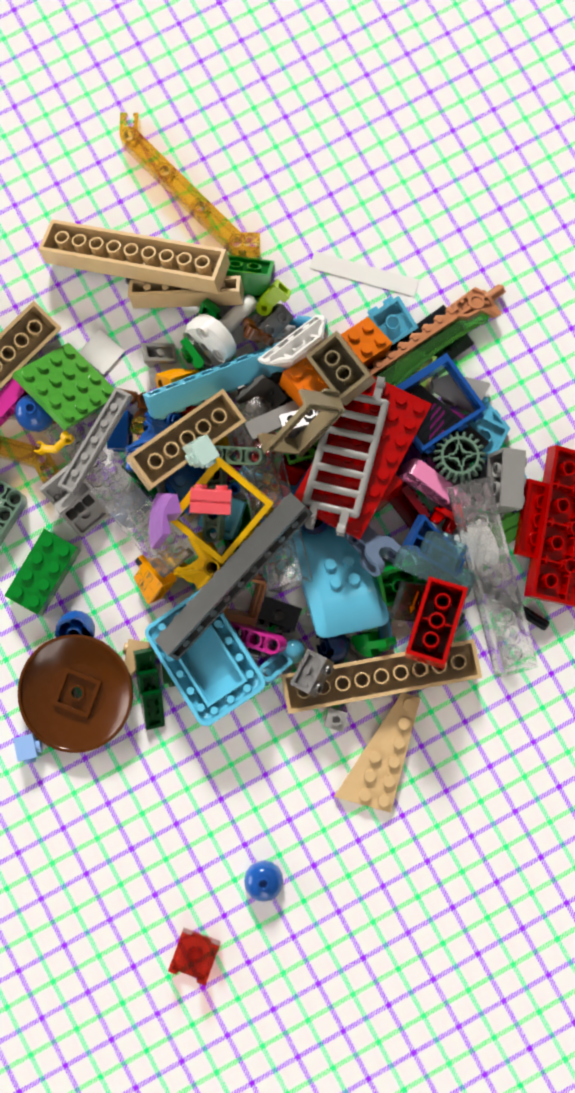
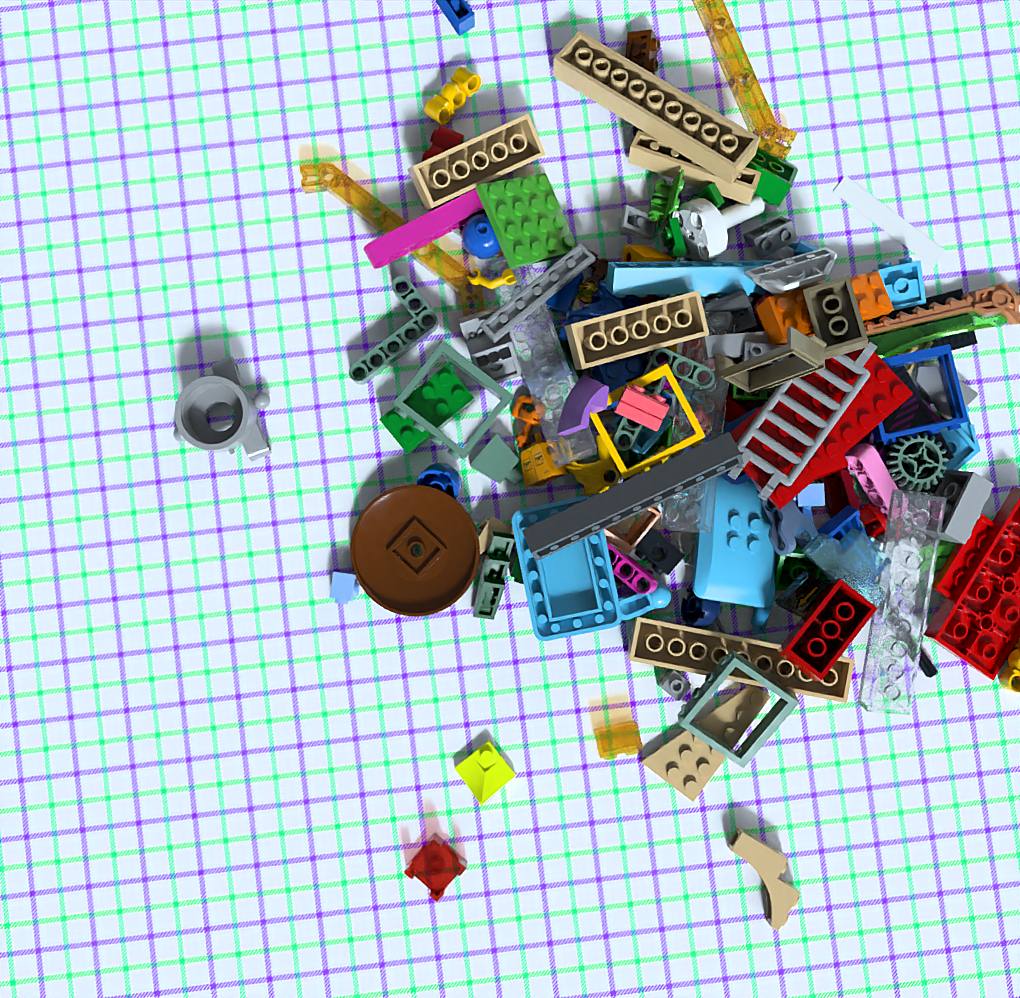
camera: 15 degrees right, 5 degrees up
white sticker [79,329,125,374] -> none
light aqua brick [182,435,220,469] -> none
reddish brown bar [241,318,275,347] -> none
blue cylinder [244,860,284,902] -> none
lime leg [256,279,291,316] -> none
flat silver bracket [290,649,334,698] -> none
green brick [352,631,397,657] -> none
none -> sand green window [393,341,513,460]
none -> neon yellow plate [454,740,516,805]
none -> sand green torso [470,434,523,486]
none -> orange piece [511,395,546,448]
none -> clear yellow brick [593,720,643,760]
none -> reddish brown bracket [625,29,660,75]
none -> bright green hinge [648,169,685,227]
none -> sand green window [677,649,800,769]
none -> tan arch [727,827,800,931]
none -> light blue brick [793,483,825,521]

